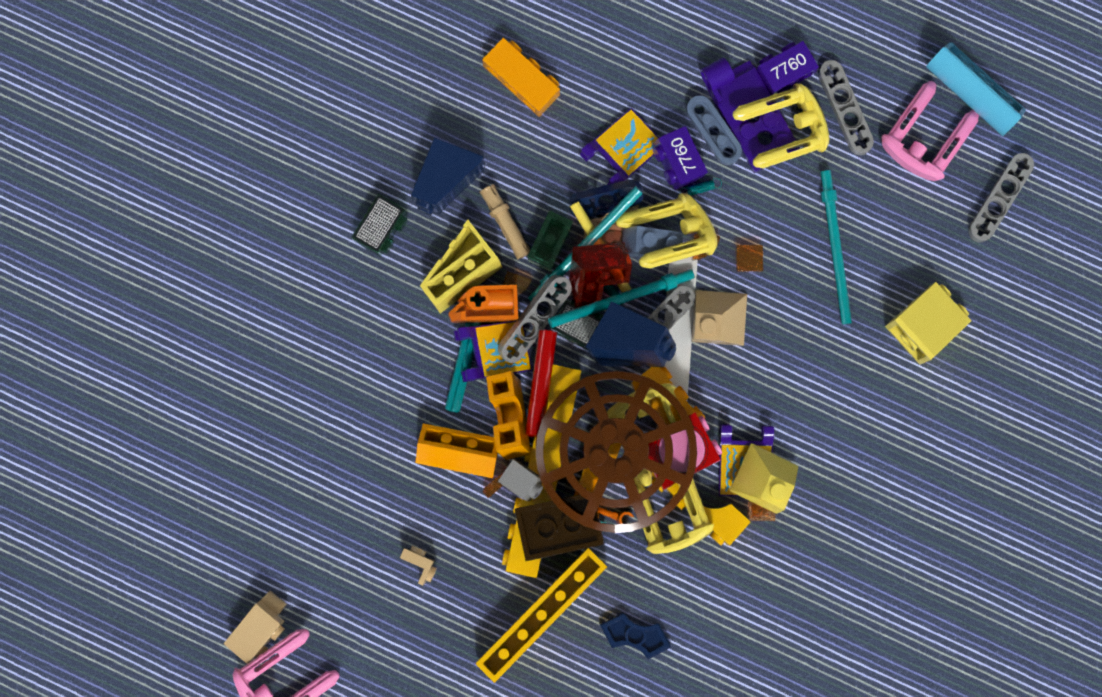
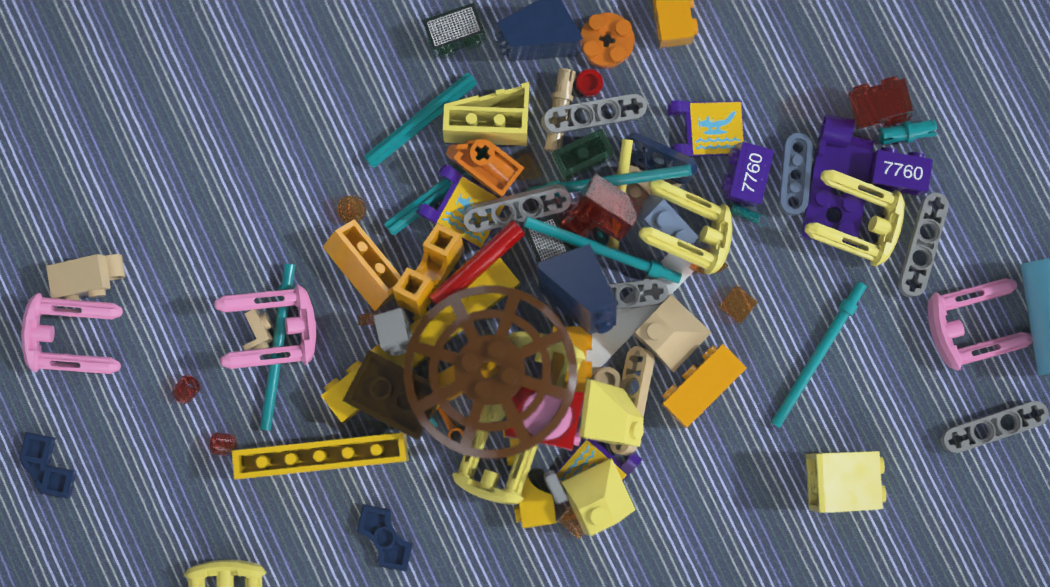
camera: 40 degrees right, 0 degrees up
none -> clear red piece [172,375,201,404]
none -> clear red piece [210,432,237,456]
none -> bright pink piece [214,284,316,369]
none -> teal bar [260,263,296,431]
none -> clear orange tile [337,195,367,223]
none -> teal axle [364,73,477,168]
none -> light grey beam [541,94,647,134]
none -> light grey tile [544,469,568,504]
none -> red tile [576,69,603,98]
none -> light yellow slope [579,379,644,447]
none -> orange plate [581,13,635,69]
none -> tan tile [593,367,621,387]
none -> tan beam [609,346,654,456]
none -> light orange brick [661,344,747,428]
none -> clear red brick [848,76,913,130]
none -> teal pin [878,119,937,145]

